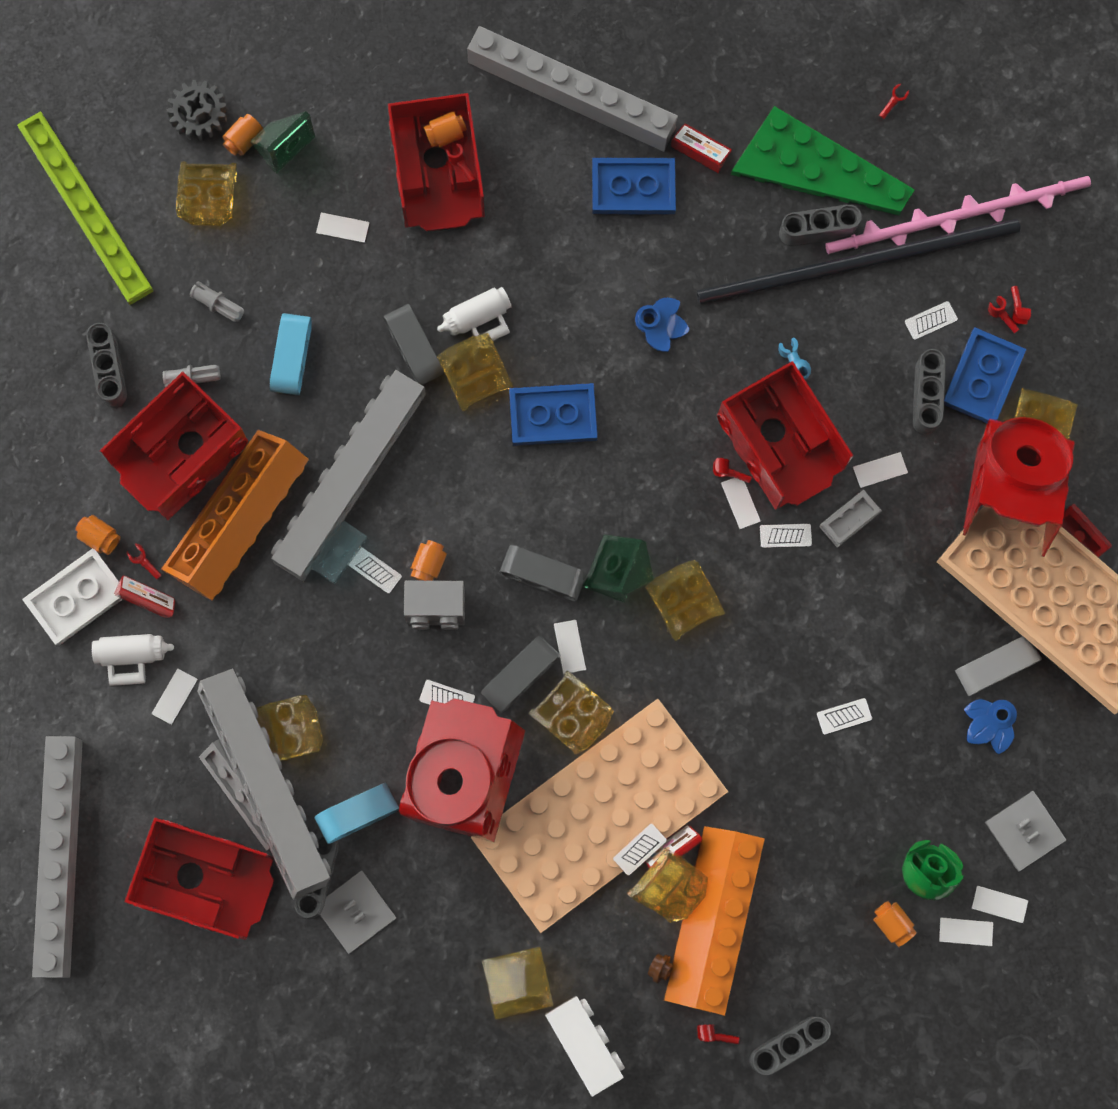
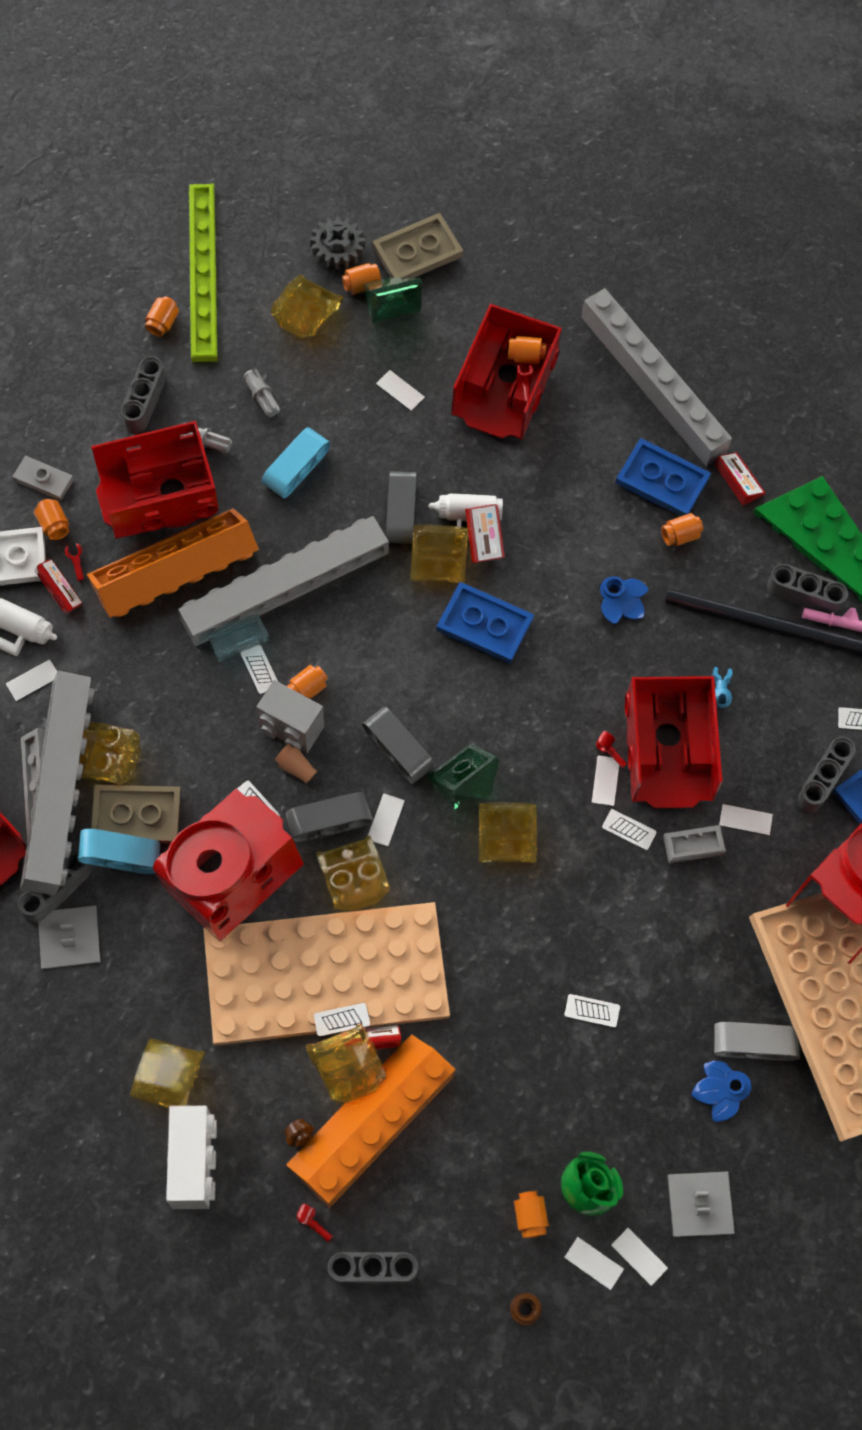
camera: 30 degrees right, 10 degrees down
none -> light grey plate [13,456,74,501]
none -> dark tan plate [91,785,181,844]
none -> orange brick [144,296,179,337]
none -> nougat cone [274,744,317,784]
none -> dark tan plate [372,213,463,285]
none -> slope [465,504,505,563]
none -> reddish brown plate [510,1293,541,1326]
none -> orange brick [661,513,703,547]

